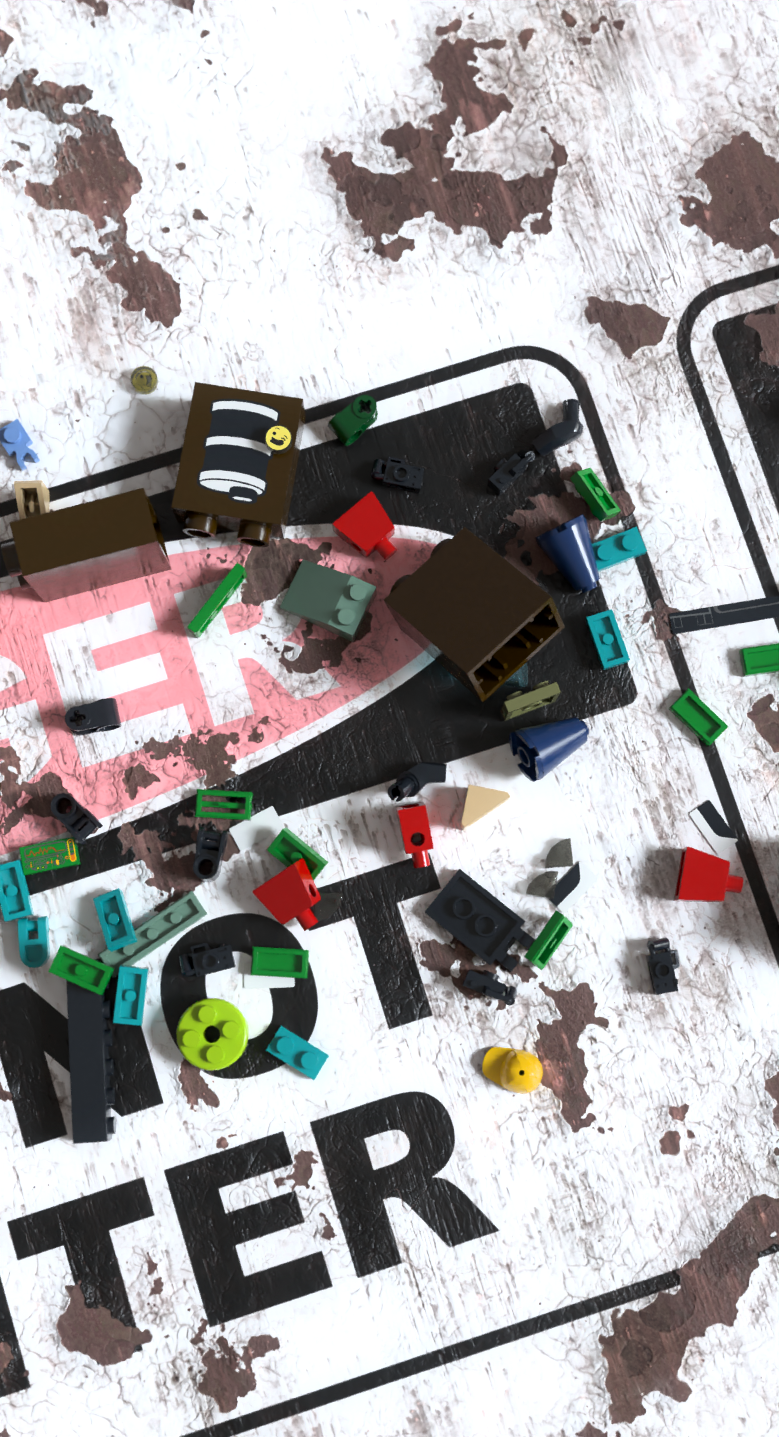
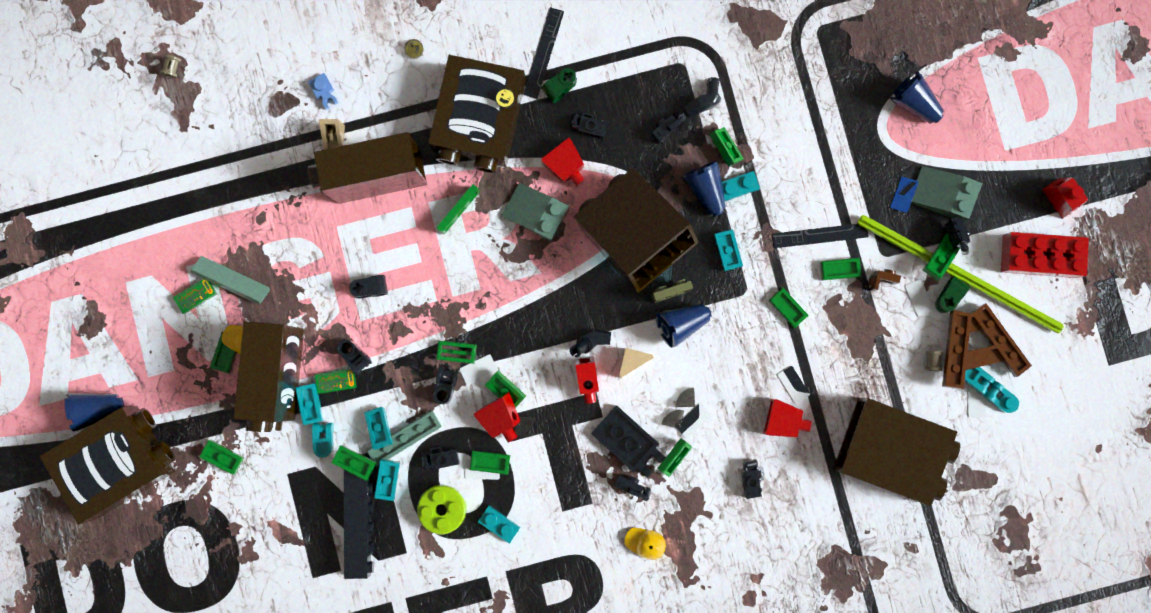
camera: 10 degrees right, 5 degrees up
none -> black sticker [524,7,564,99]

